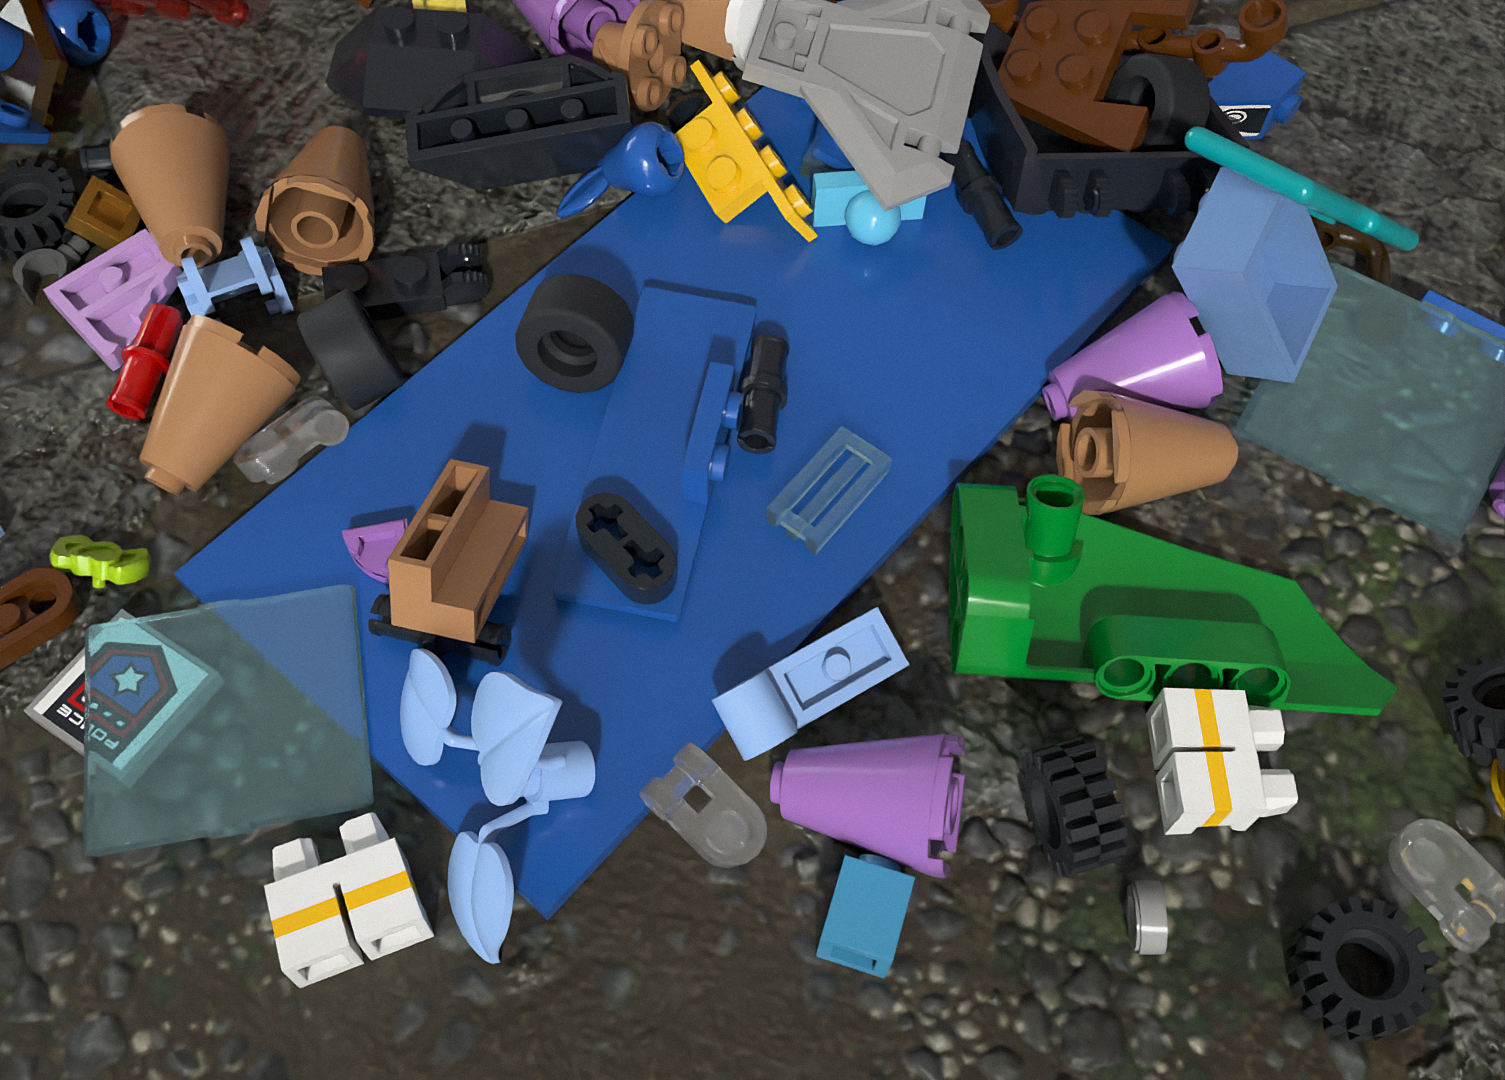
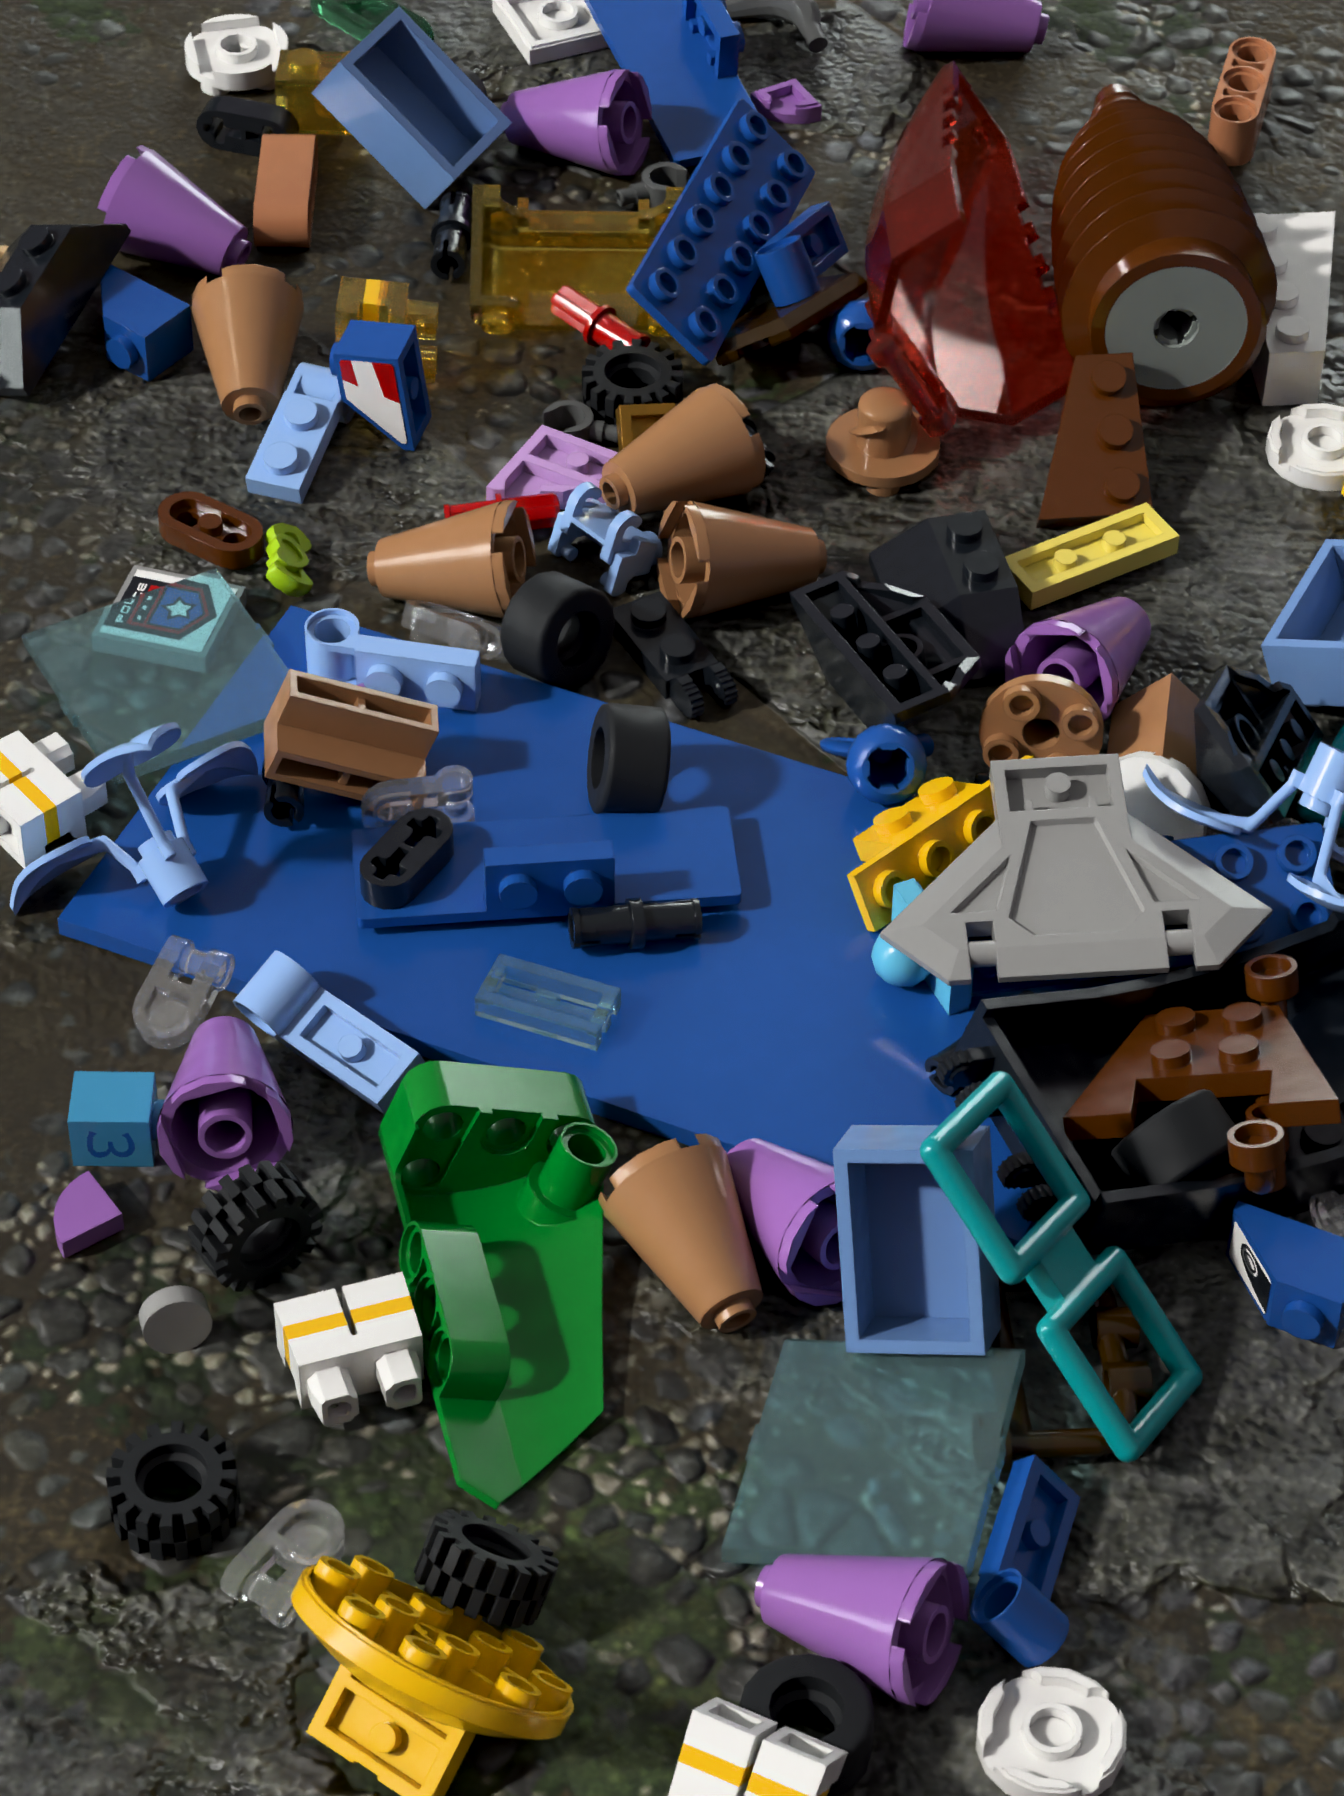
camera: 75 degrees right, 15 degrees down
none -> medium lavender tile [53,1171,124,1259]
none -> light blue plate [304,608,481,712]
none -> clear plate [360,765,475,828]
none -> medium nougat plate [825,386,940,497]

